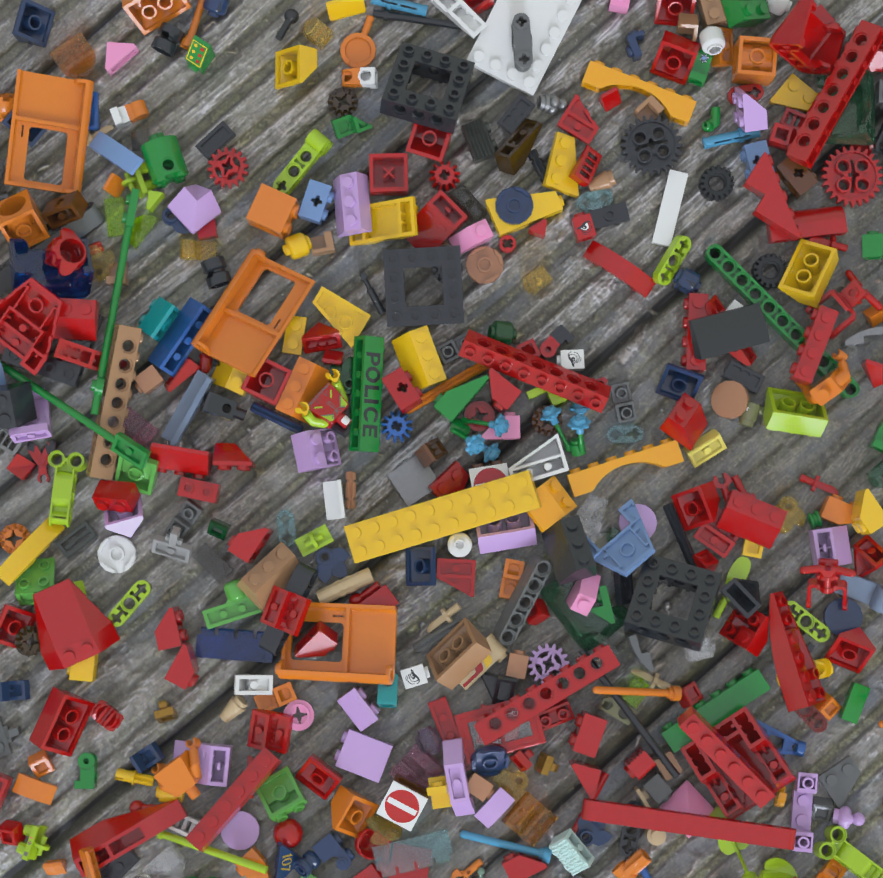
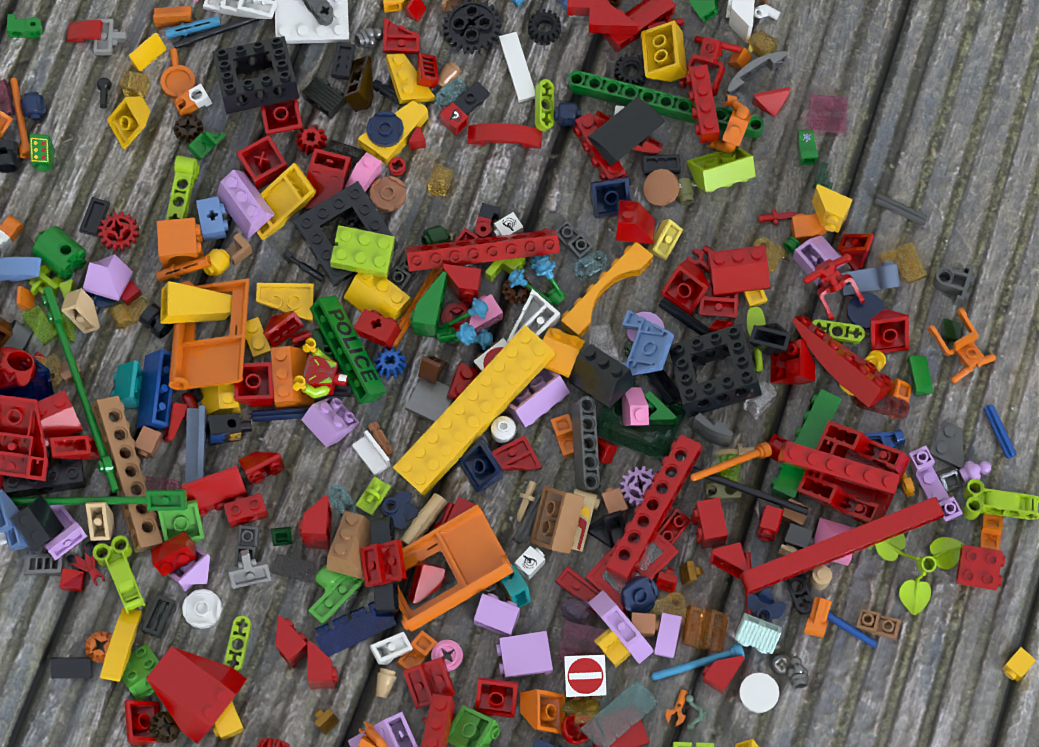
camera: 30 degrees left, 15 degrees down
none -> tan slope [61,288,100,334]
none -> tan slope [86,502,115,541]
none -> orange pin [156,255,212,282]
none -> yellow slope [160,281,232,324]
none -> lime piece [330,225,395,278]

